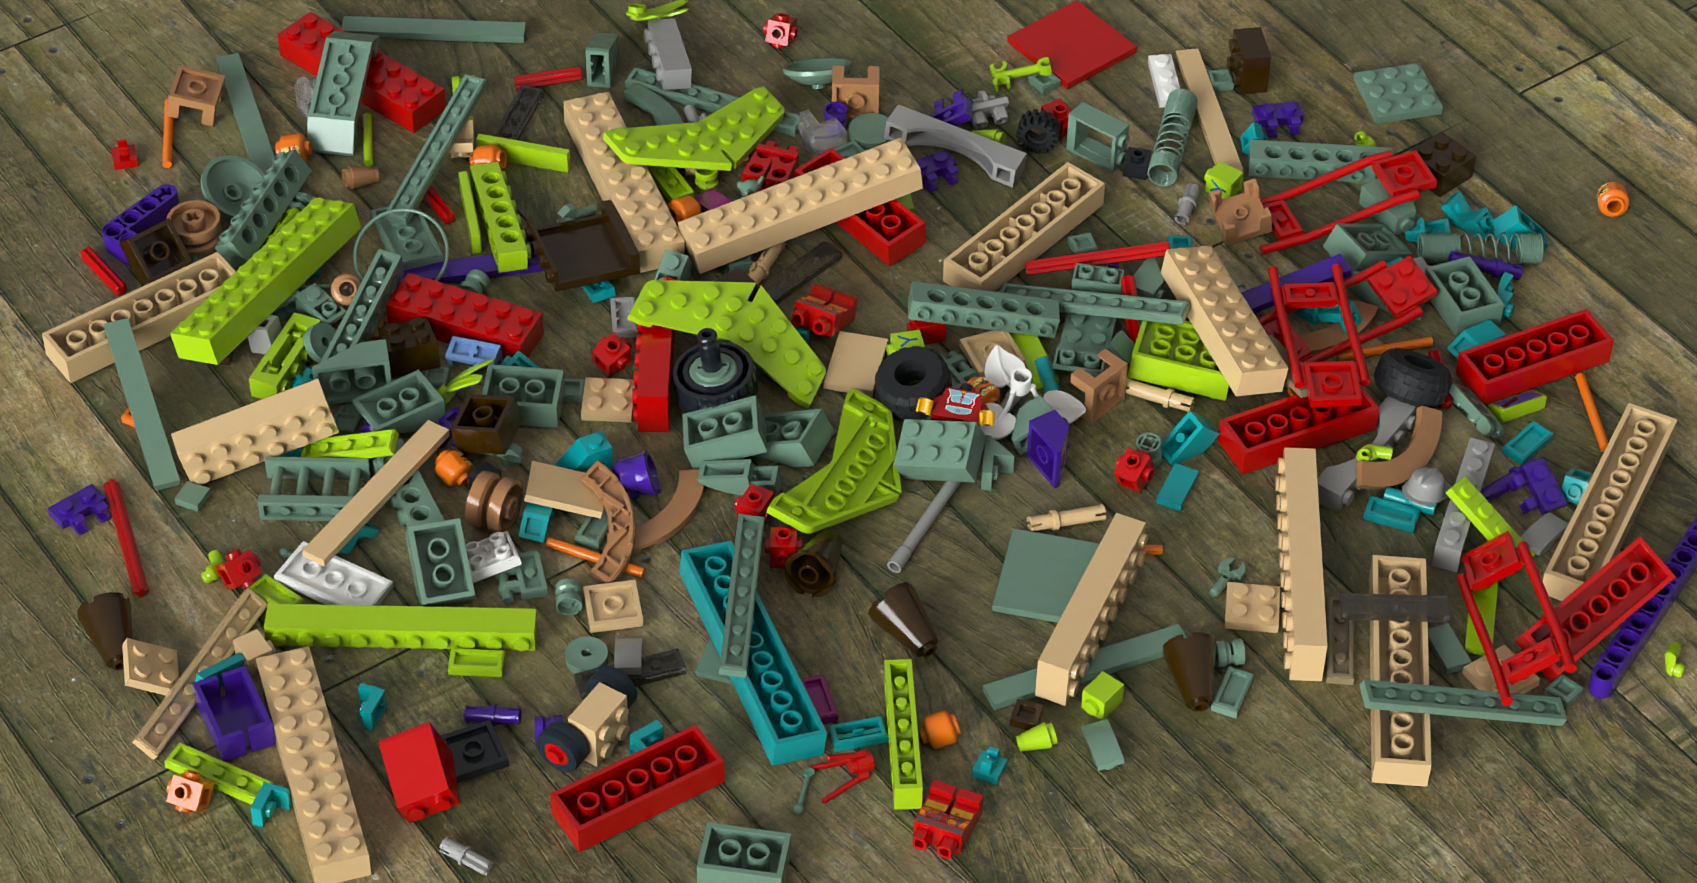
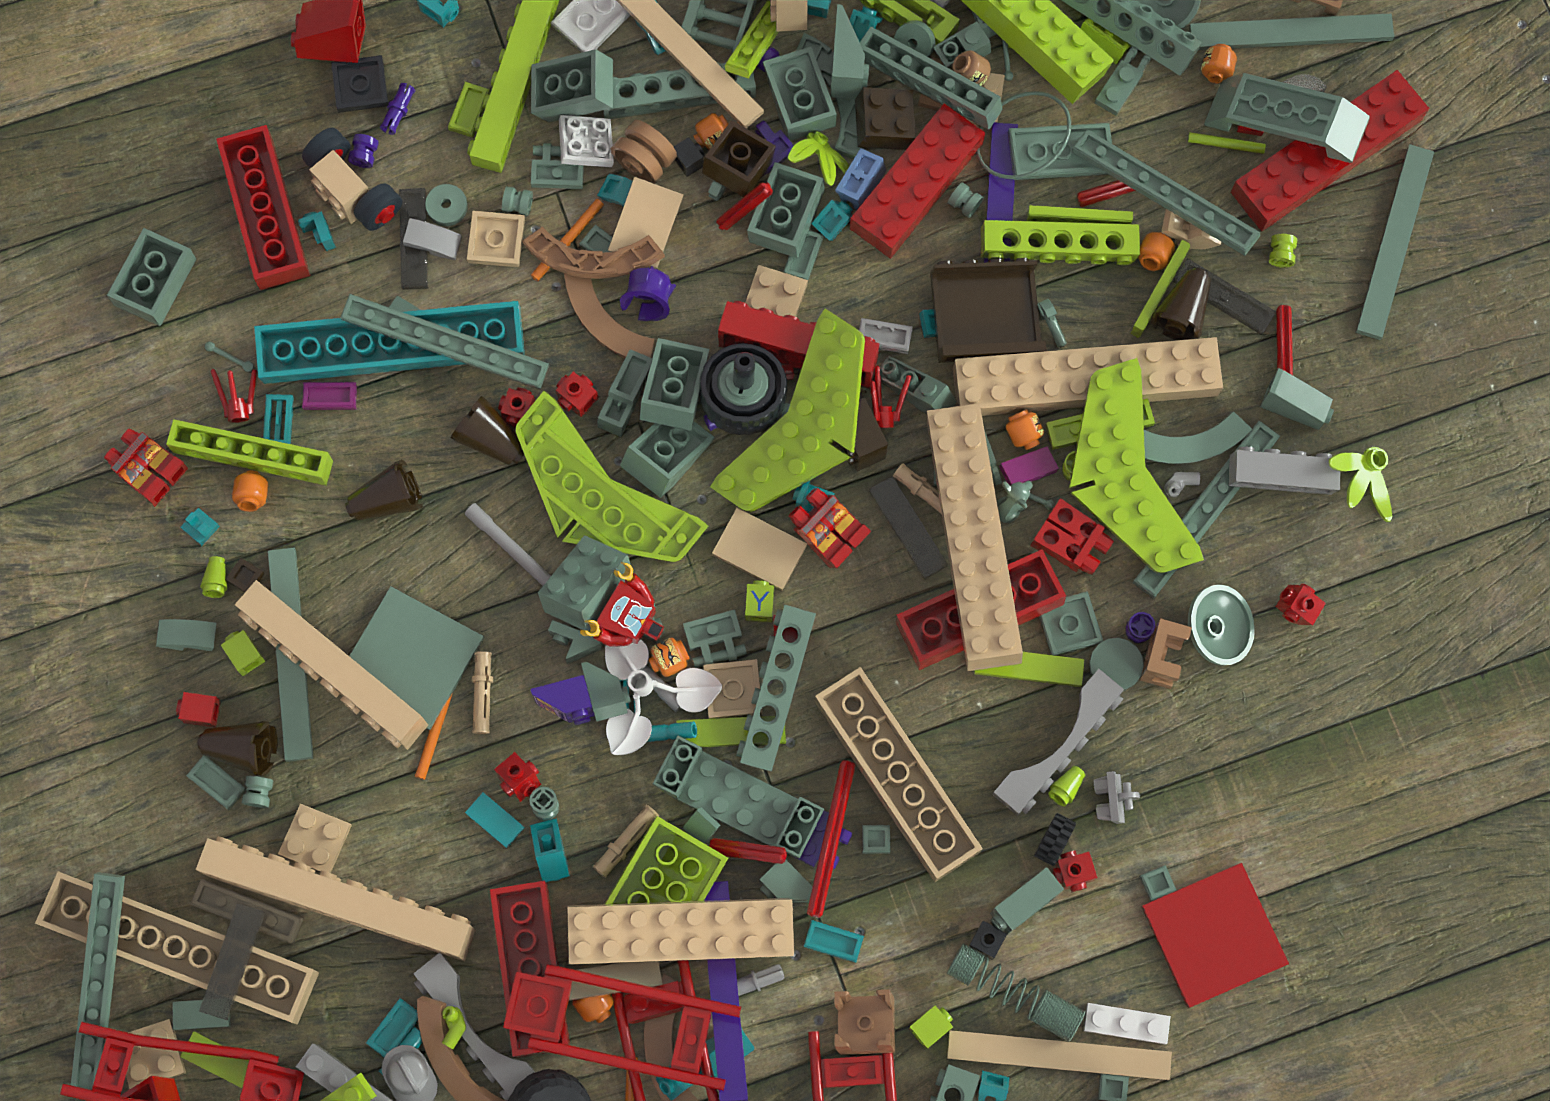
camera: 105 degrees right, 30 degrees up
medium nougat cone [342,166,379,190] -> none
light grey axle [439,836,493,875] -> none
teal slope [556,431,613,473] -> none
red brick [591,332,632,378] -> none
clear brick [798,109,847,155] -> none
black tyre [875,346,952,420] -> none
dark purple plate [916,150,959,192] -> none
dark purple plate [929,89,973,126] -> none
lime bar [990,57,1052,92] -> none
sand green tile [999,283,1191,325] -> none
medium nougat panel [1071,349,1128,425] -> none
light grey axle [1174,183,1199,225] -> none
sand green bar [1209,558,1245,597] -> none
none -> red brick [176,692,221,728]
none -> red axle [716,182,773,230]
none -> dark brown cone [1150,268,1211,341]

